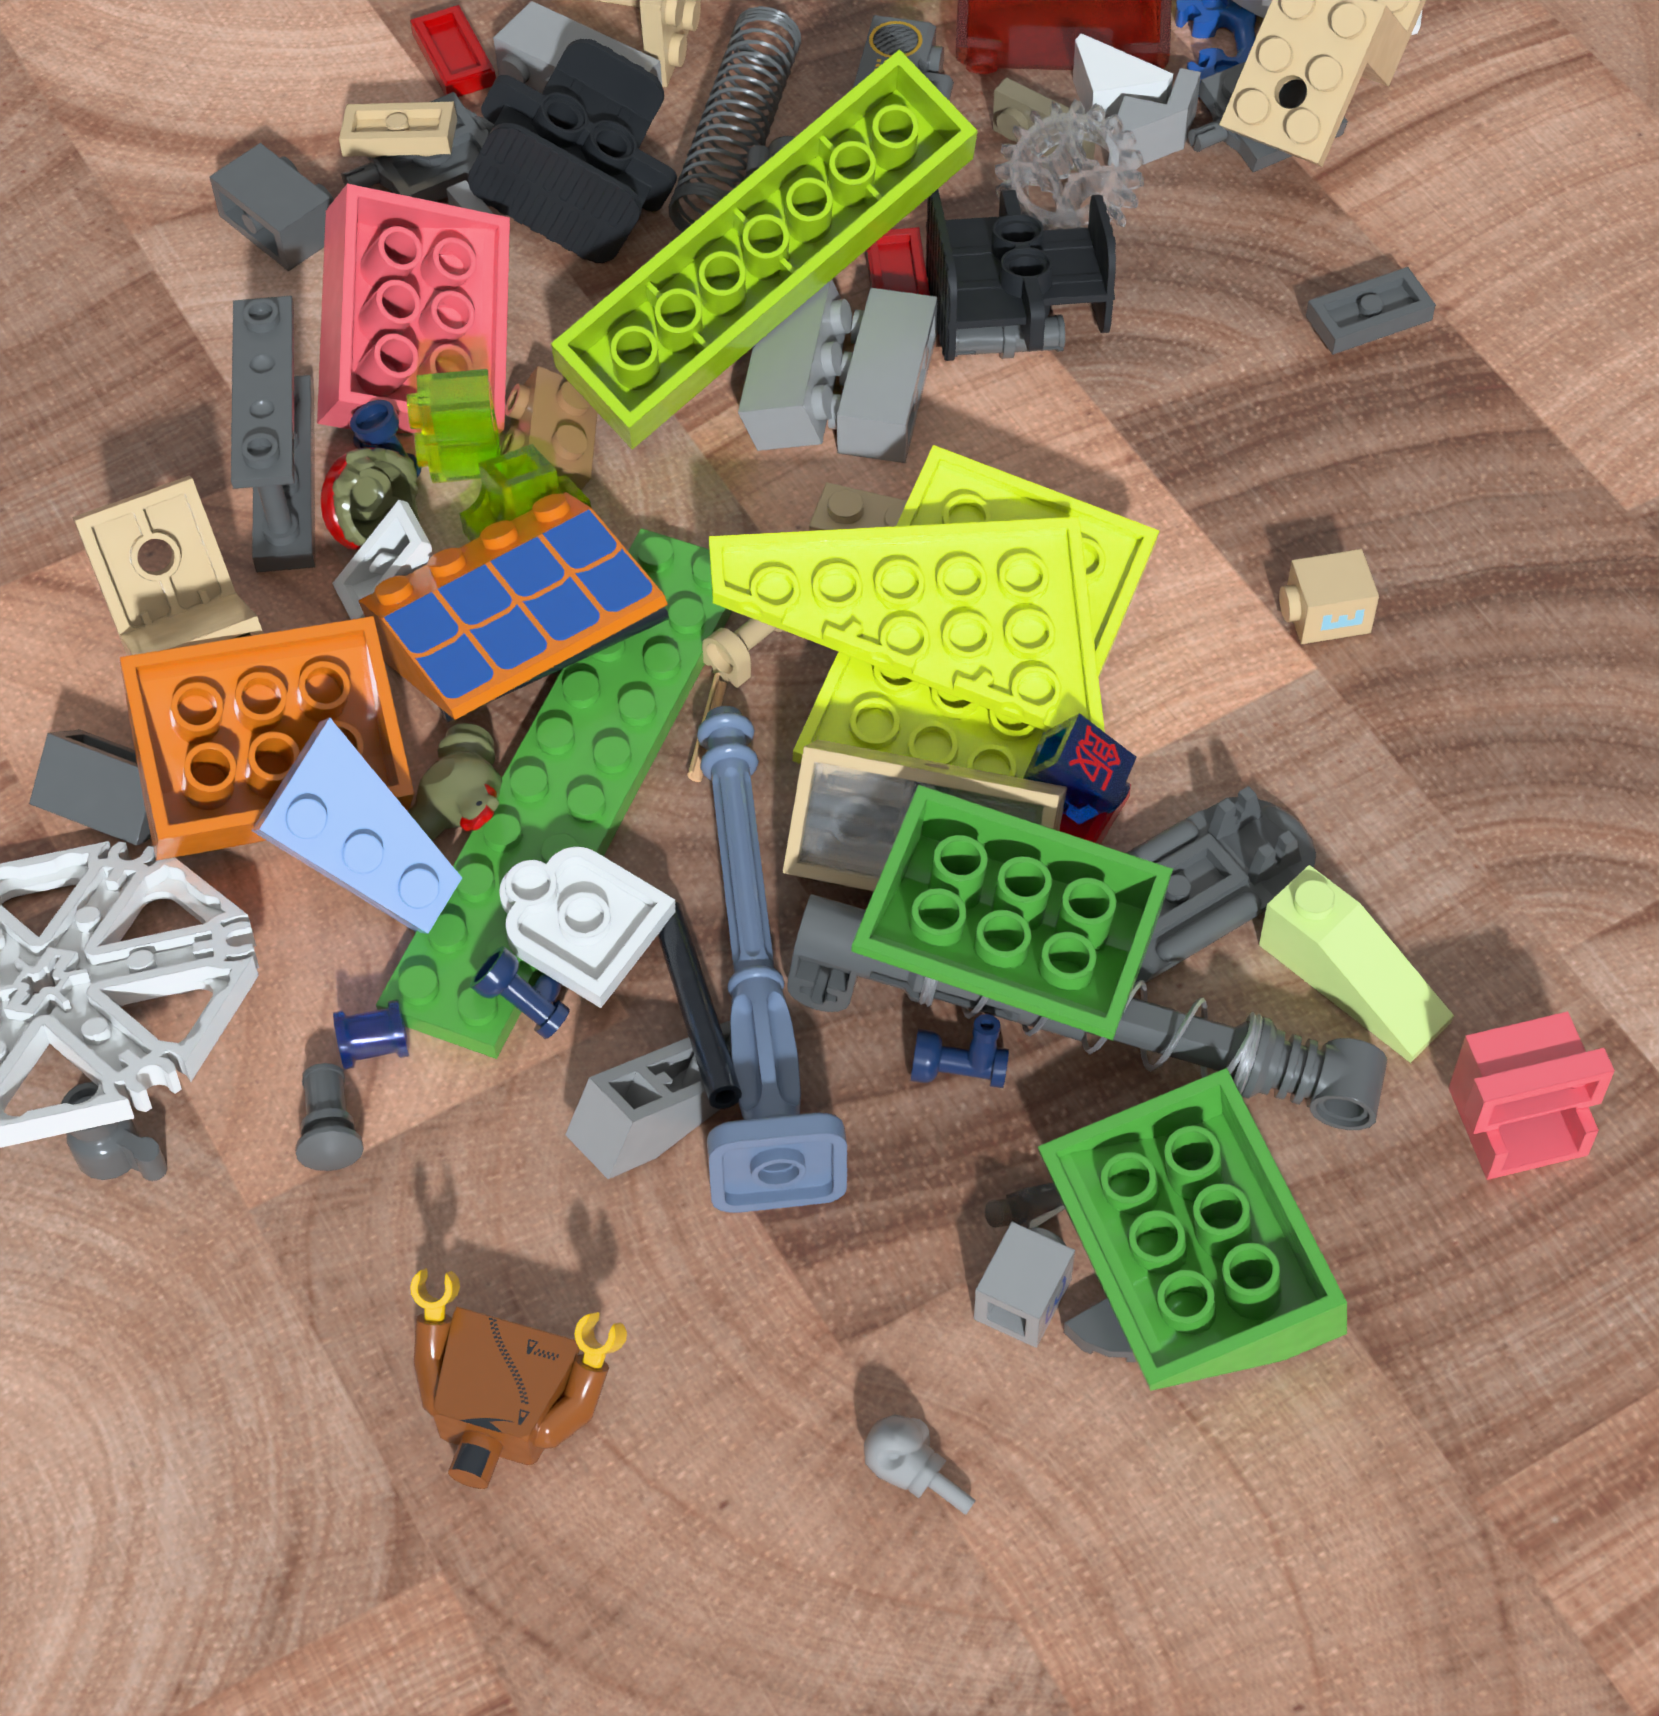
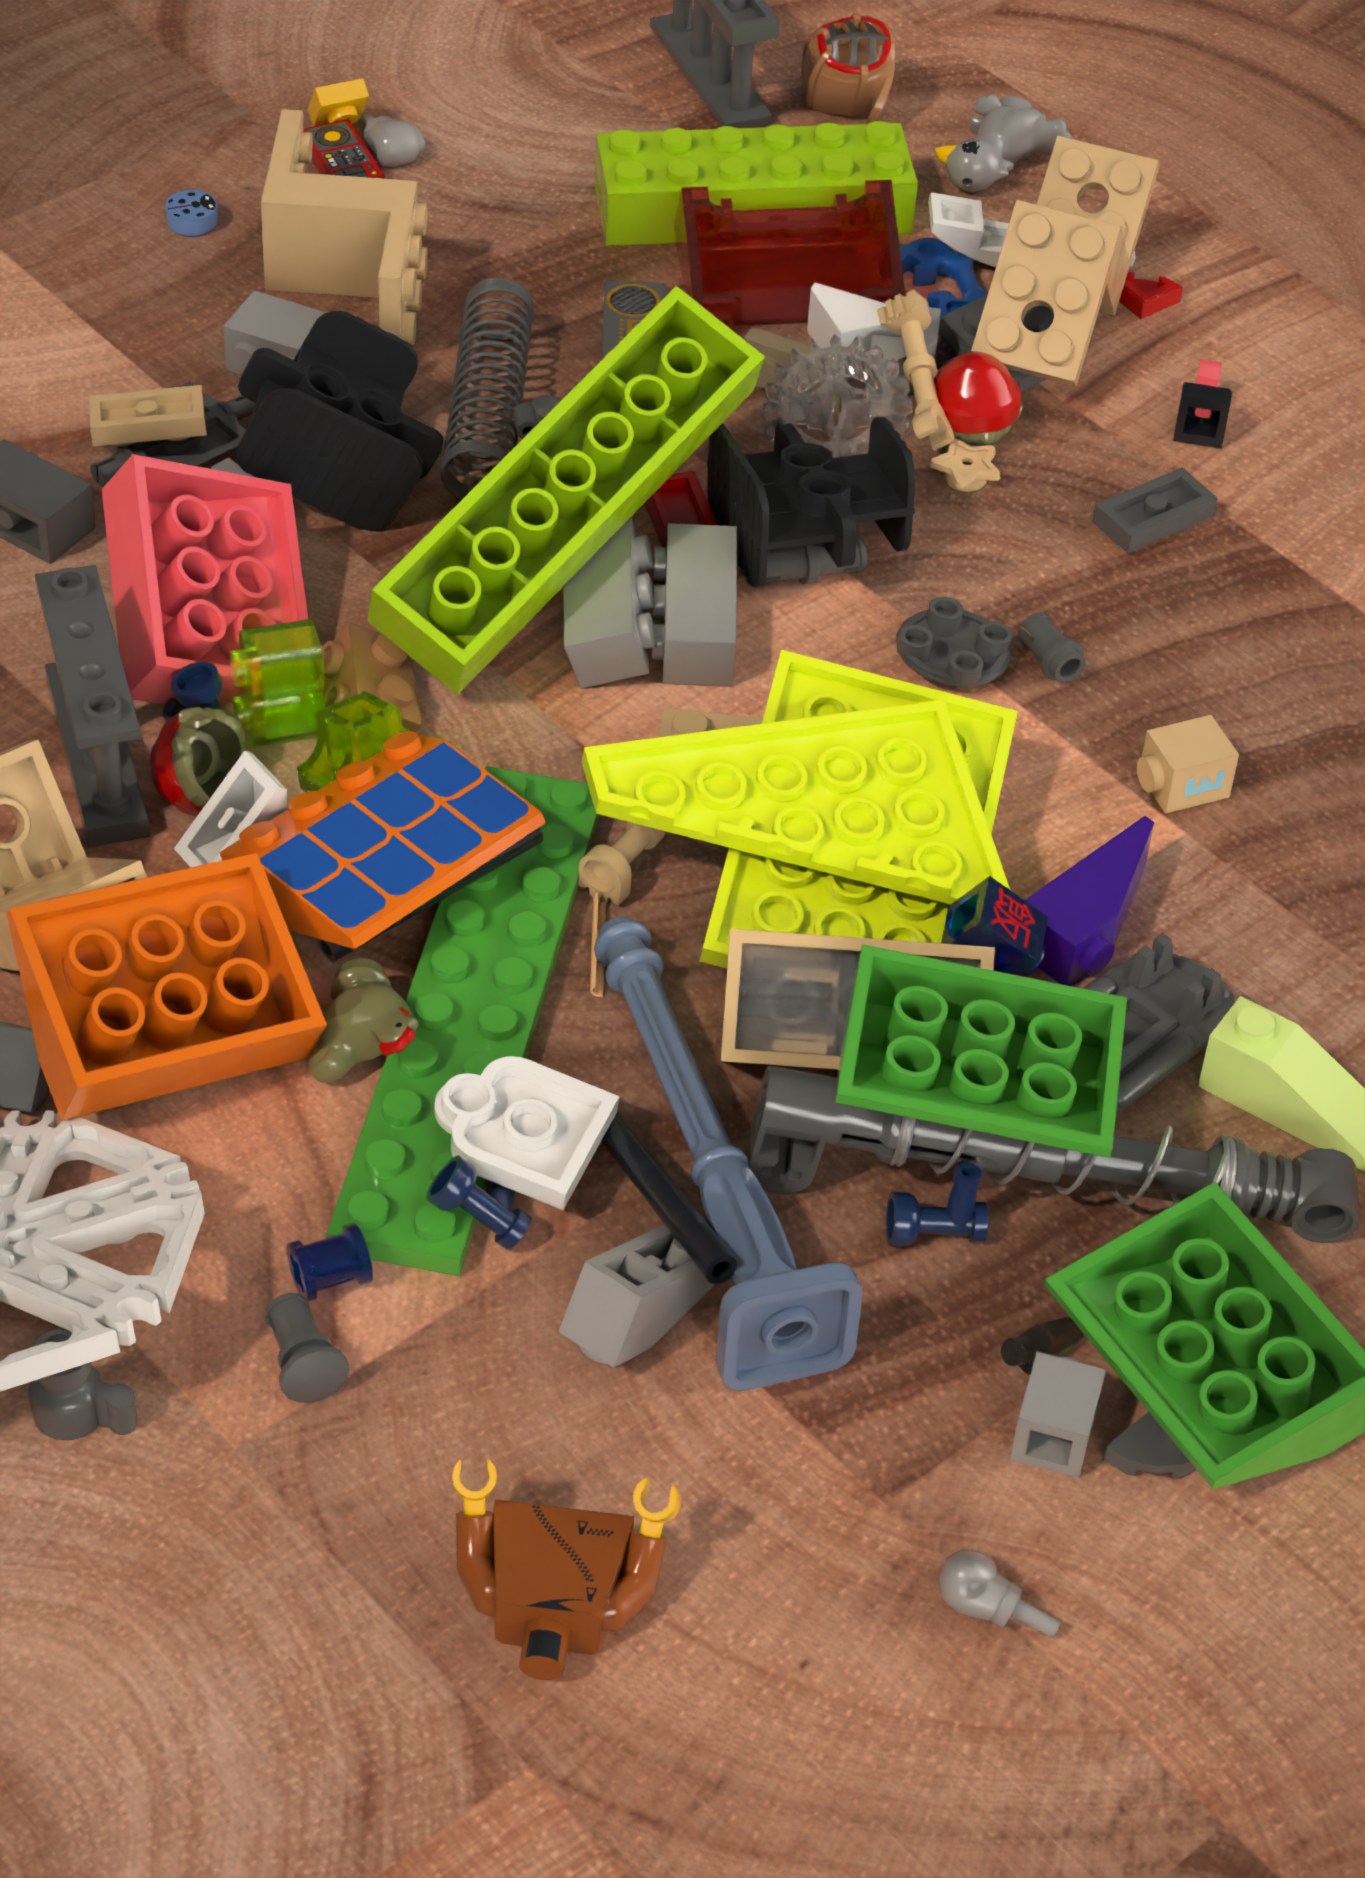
camera: 15 degrees left, 10 degrees down
light blue wedge [251,718,462,933] -> none
red tile [410,5,496,97] -> none
none -> tan piece [877,290,954,451]
none -> dark grey dish [896,597,1013,687]
none -> tan plate [929,438,1001,492]
none -> red hair [934,351,1023,446]
none -> dark purple slope [1012,816,1154,986]
none -> dark grey pin [1018,612,1085,683]
none -> red tile [1119,272,1183,319]
none -> black piece [1173,359,1232,448]

